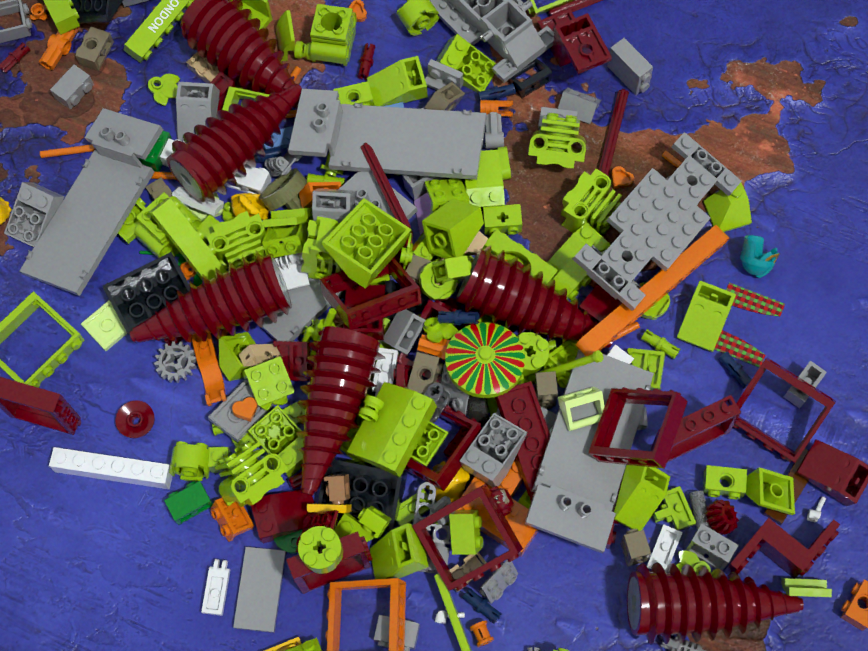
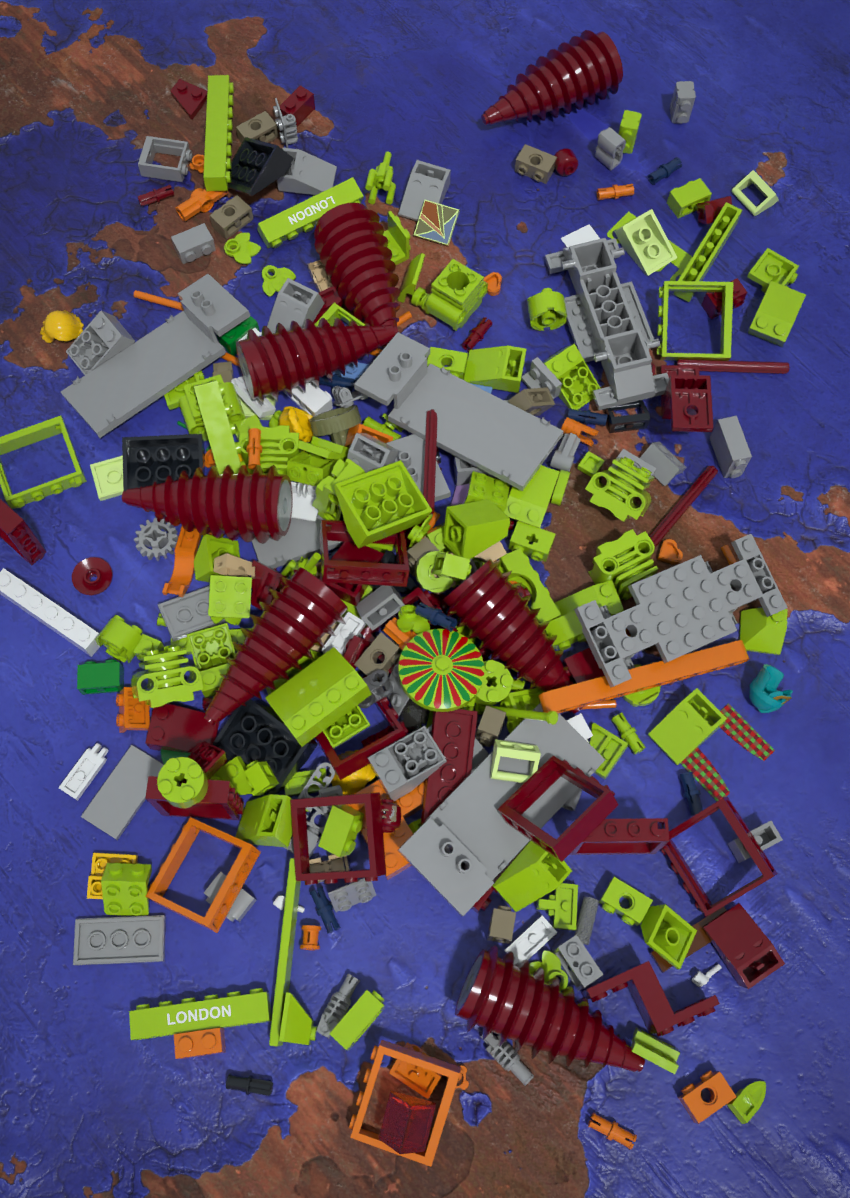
camera: 20 degrees right, 0 degrees up
orange tile [232,397,258,422] -> none
yellow tile [307,503,352,513] -> none
medium nougat brick [324,474,350,505] -> none
lime wheel [358,395,385,423] -> none
dark red gear [704,500,739,535] -> none
none -> lime plate [224,233,261,264]
none -> orange pin [246,428,263,470]
none -> lime plate [577,451,605,477]

